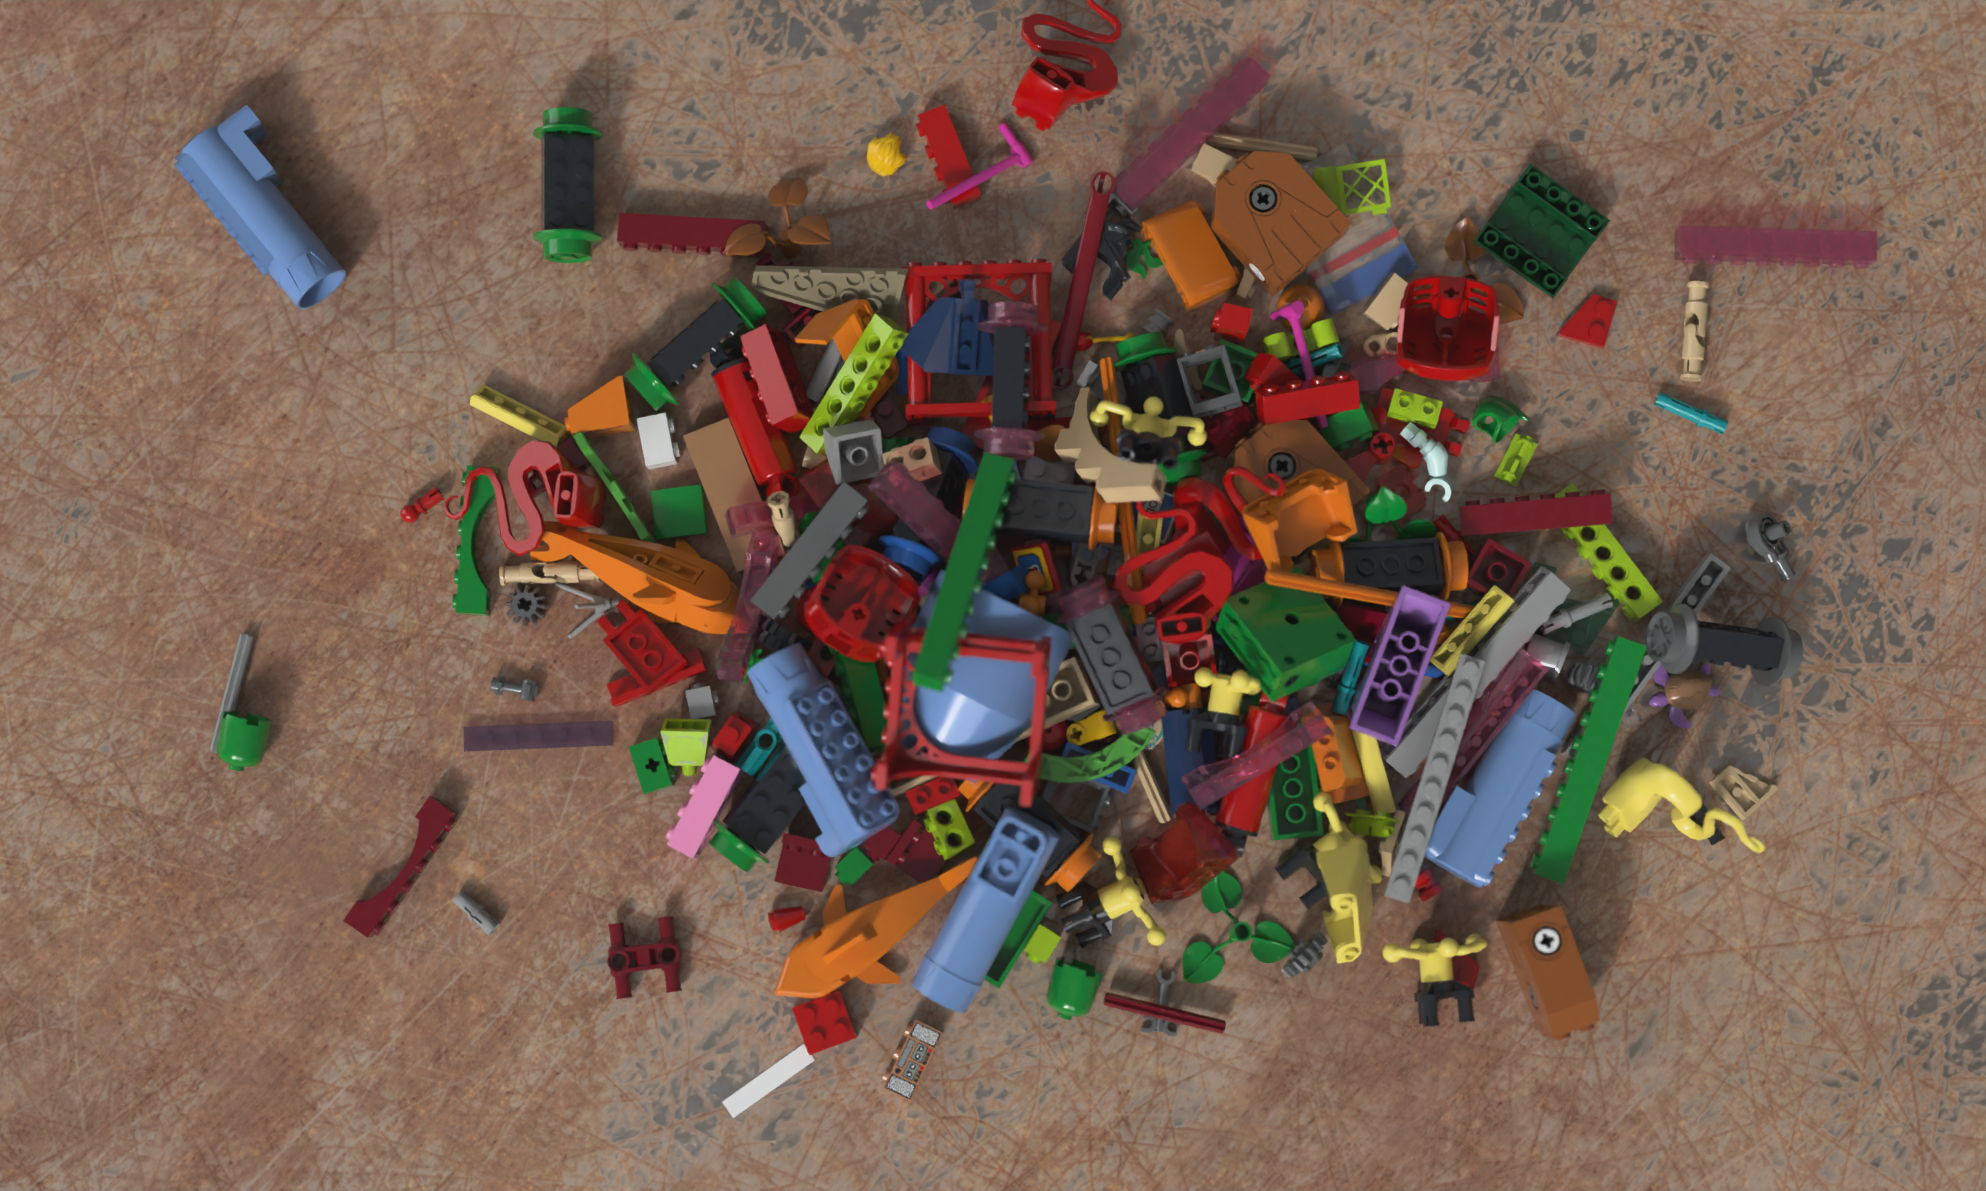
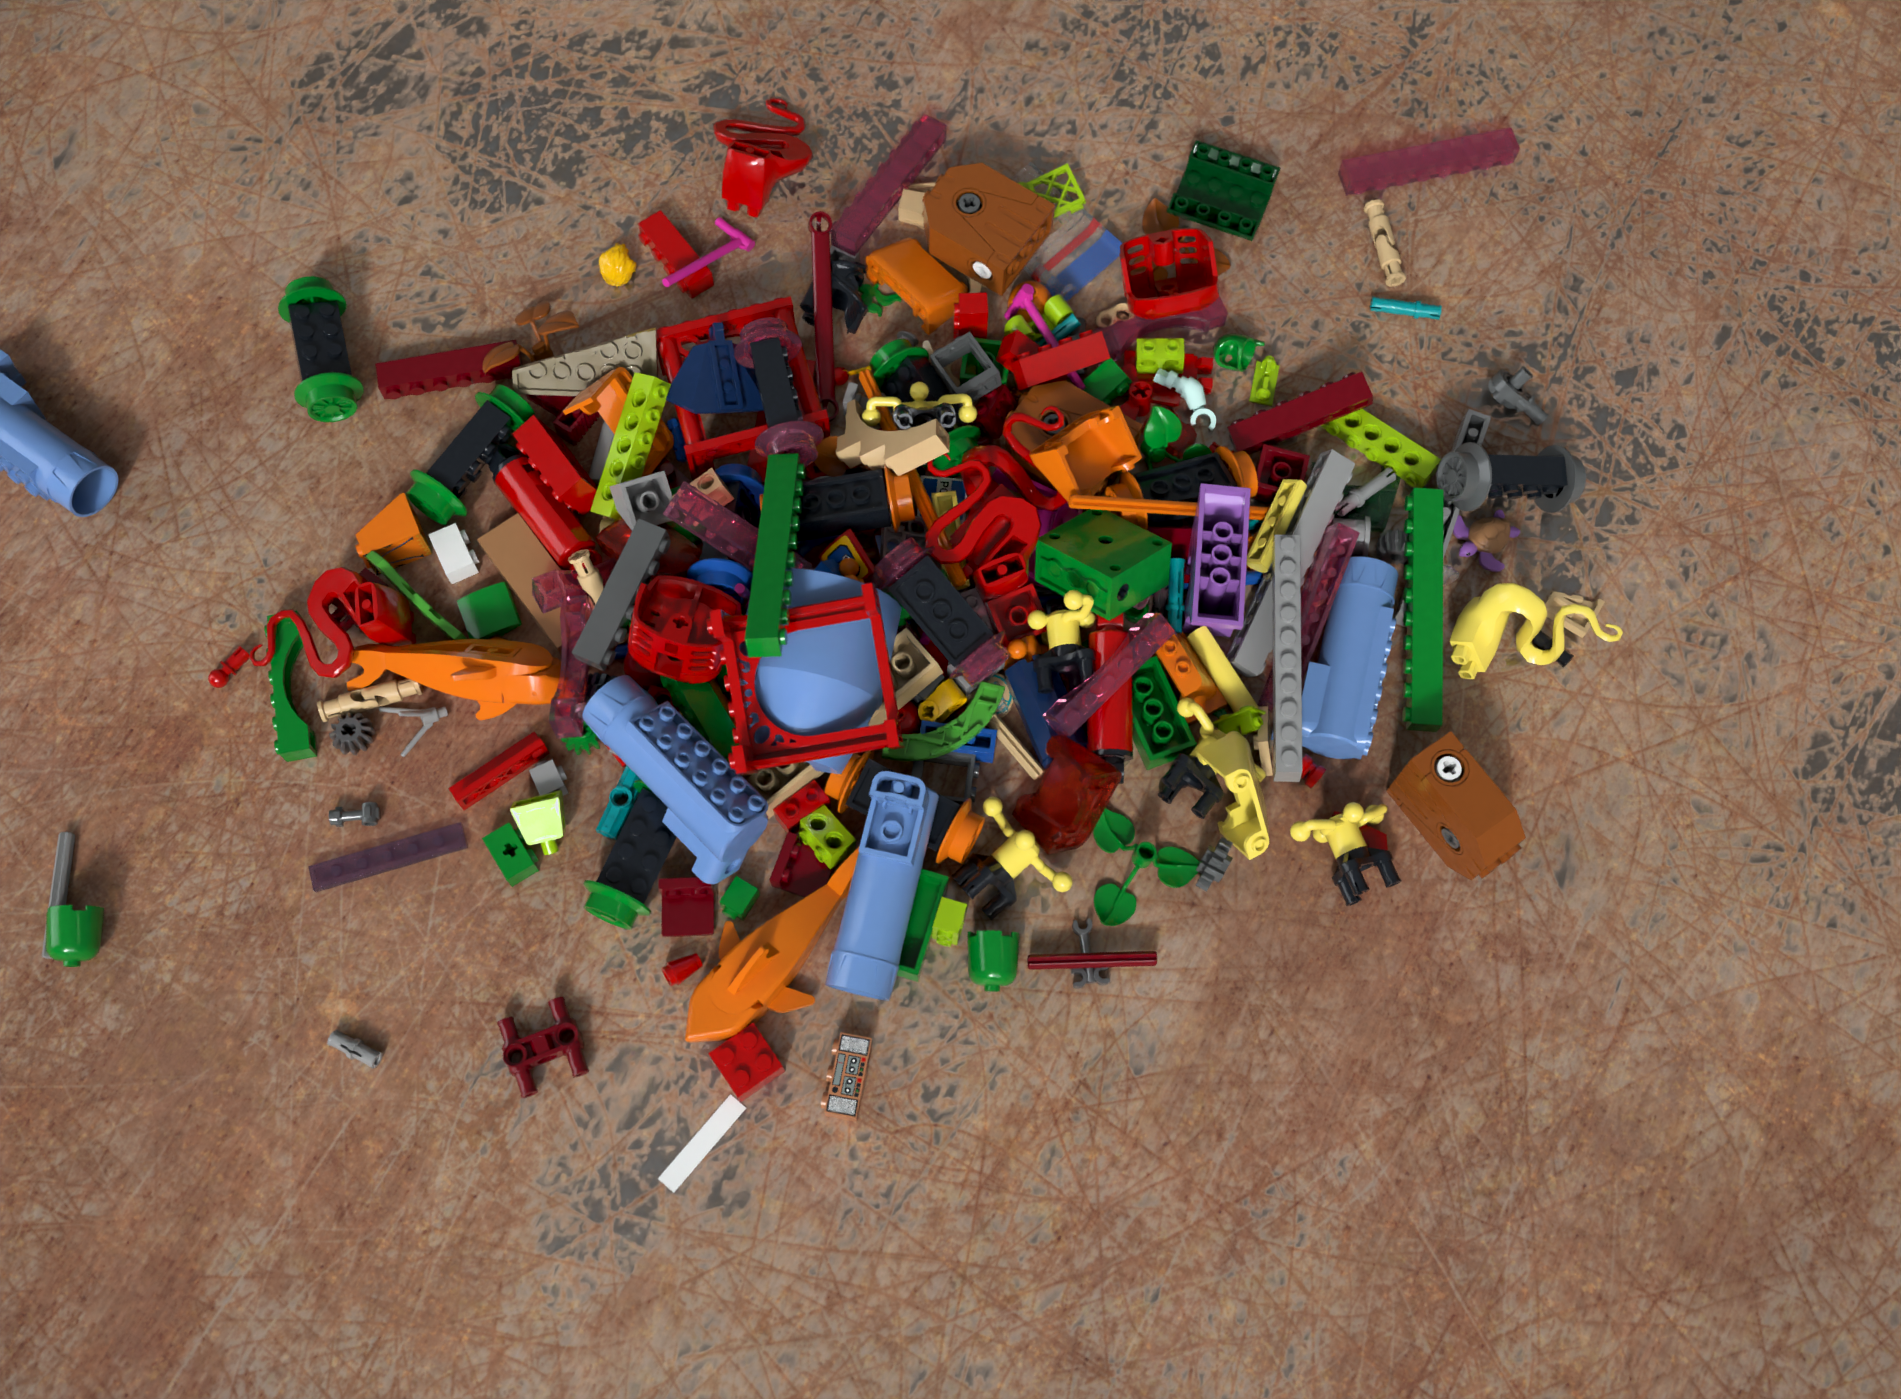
camera: 20 degrees left, 15 degrees down
dark red arch [343,796,458,938] -> none
light yellow brick [470,384,568,448] -> none
red tile [596,600,688,696] -> none
bright pink brick [666,755,744,859] -> none
red torso [712,711,759,763] -> none
dark red brick [863,826,902,861] -> none
tan brick [1361,273,1417,330] -> none
red wing [1557,294,1617,349] -> none

